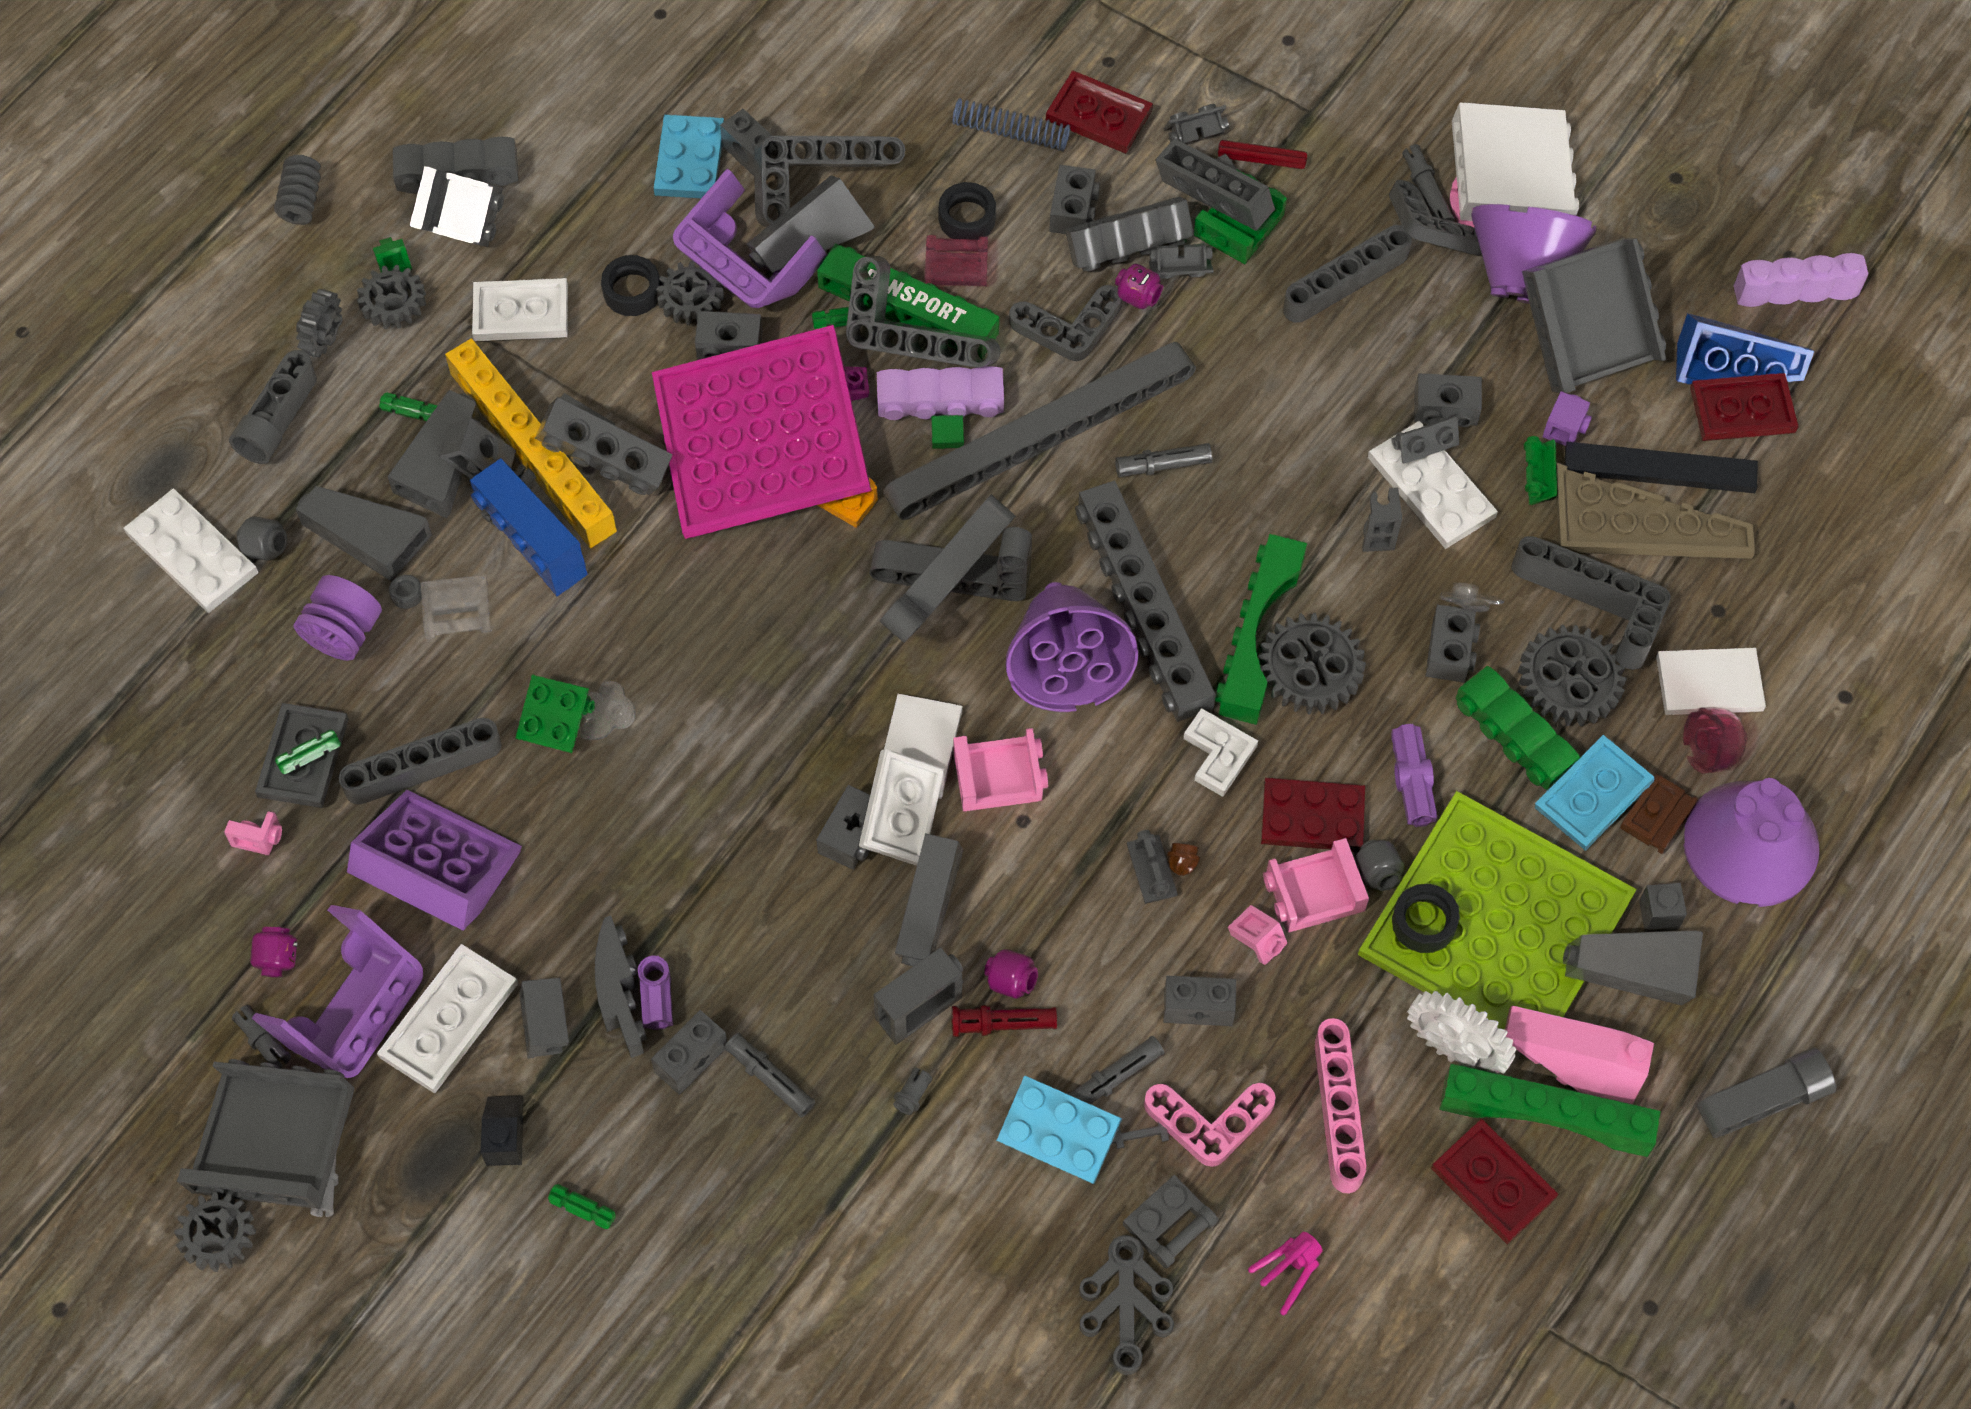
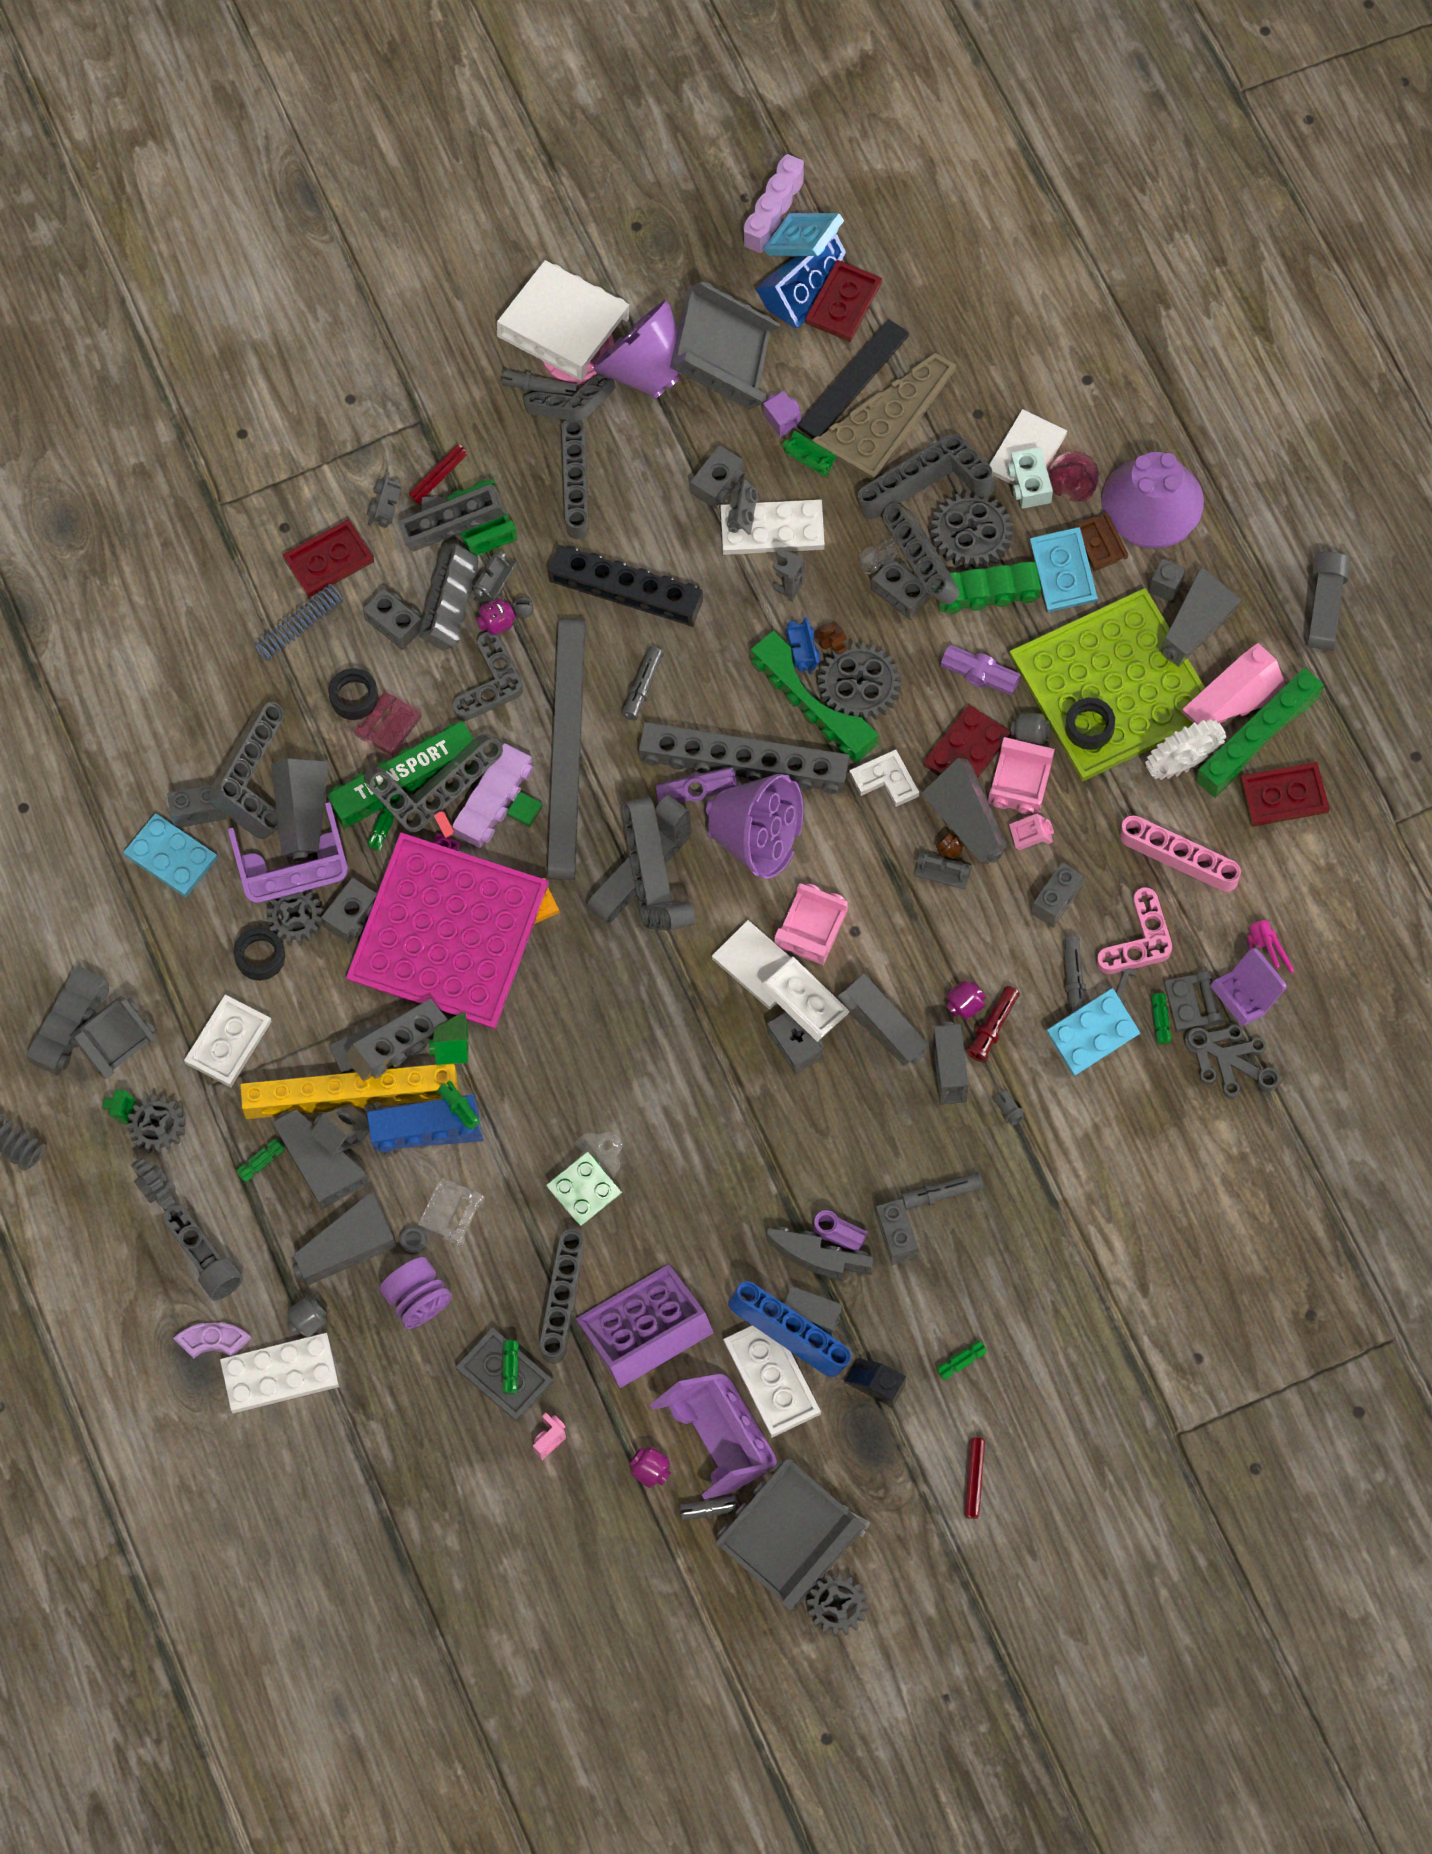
camera: 55 degrees left, 5 degrees up
none -> lavender tile [173,1322,251,1359]
none -> green slope [429,1013,469,1065]
none -> coral tile [434,811,454,838]
none -> green axle [437,1081,480,1130]
none -> dark grey hinge [513,596,533,619]
none -> black brick [548,545,703,627]
none -> medium lavender piece [656,767,737,803]
none -> blue beam [728,1281,851,1377]
none -> medium azure plate [763,213,844,256]
none -> blue hinge [785,617,820,674]
none -> reddish brown plate [814,622,847,654]
none -> dark grey beam [883,503,959,604]
none -> dark grey slope [922,758,1007,864]
none -> dark red axle [964,1437,985,1519]
none -> light aqua brick [1007,447,1053,509]
none -> green axle [1151,993,1171,1045]
none -> medium lavender bracket [1210,948,1286,1027]

